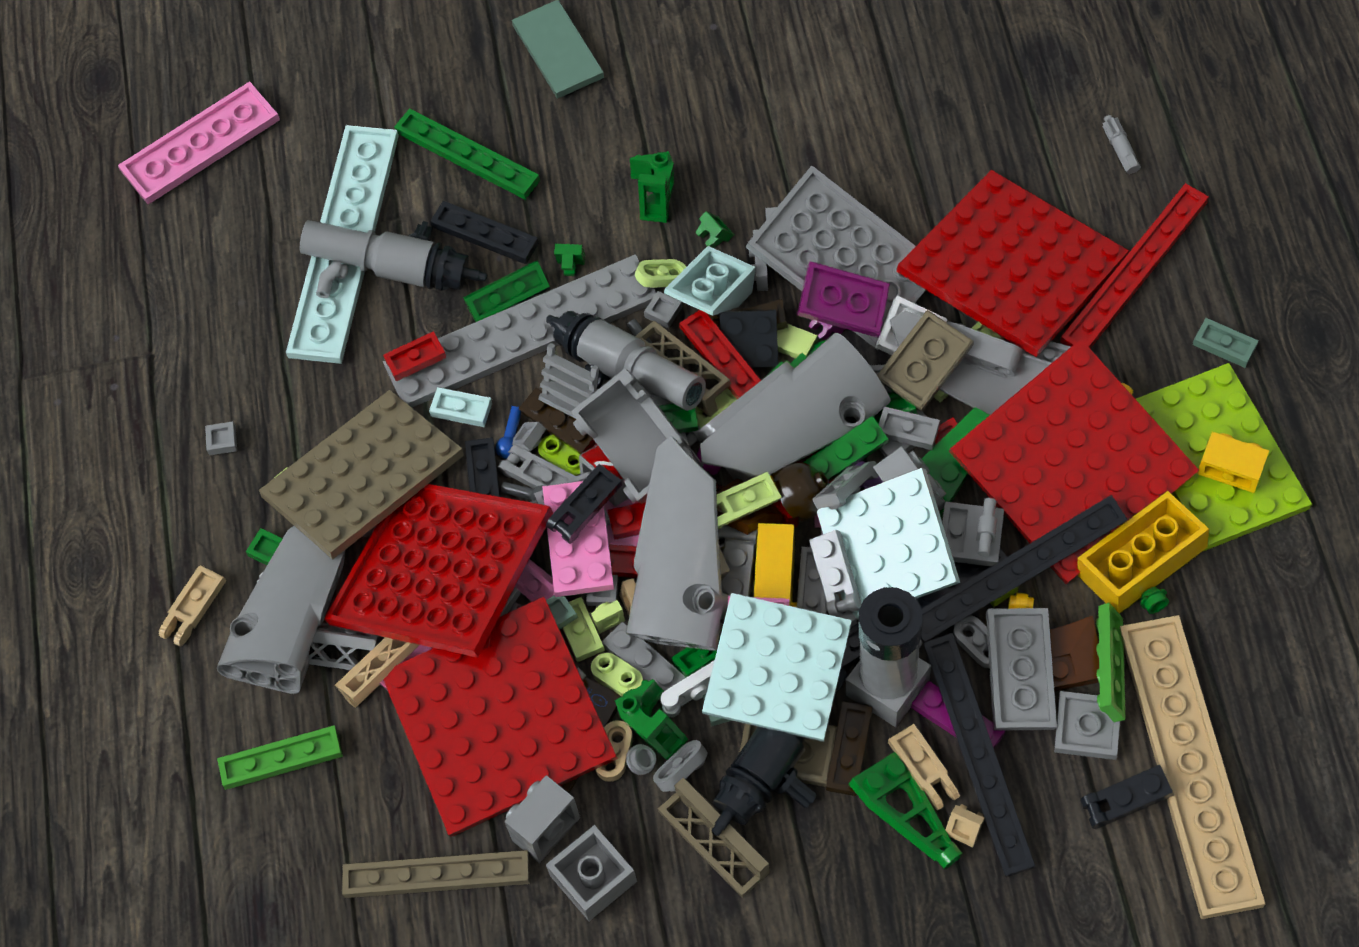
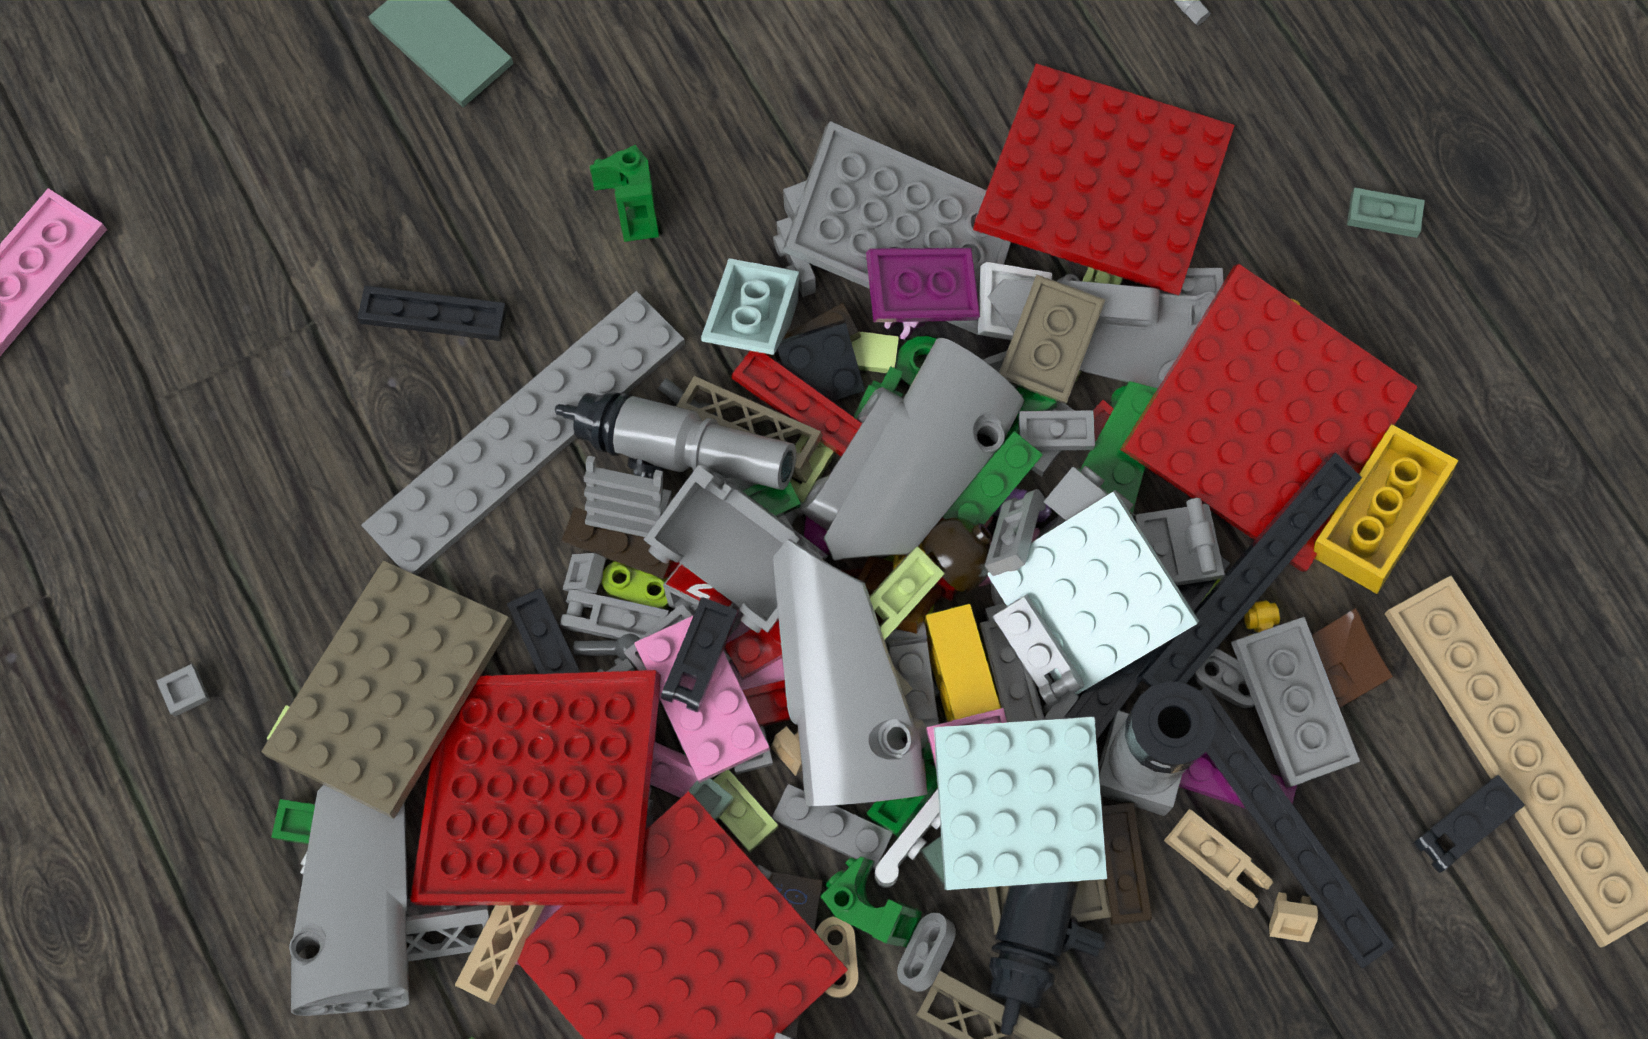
camera: 25 degrees left, 10 degrees up
tan hinge [158,565,226,647] -> none
light aqua plate [286,125,399,364] -> none
light grey piece [300,220,488,291] -> none
light grey arm [316,261,348,298] -> none
red plate [383,331,447,382] -> none
green plate [394,108,540,200] -> none
light aqua plate [429,387,492,427] -> none
green plate [463,261,550,322] -> none
blue bar [495,406,521,459] -> none
green tile [554,244,585,276] -> none
yellowish green plate [591,600,625,634] -> none
yellowish green plate [591,653,643,697] -> none
light grey plate [626,744,656,775] -> none
yellowish green plate [635,259,686,288] -> none
light grey plate [644,291,682,329] -> none
green tile [695,211,735,248] -> none
green plate [849,752,963,870] -> none
light grey plate [1054,691,1120,760] -> none
red plate [1060,183,1209,349] -> none
bright green plate [1096,603,1125,723] -> none
lime plate [1136,363,1312,551] -> none
green plate [1140,587,1169,614] -> none
yellow brick [1197,432,1269,493] -> none

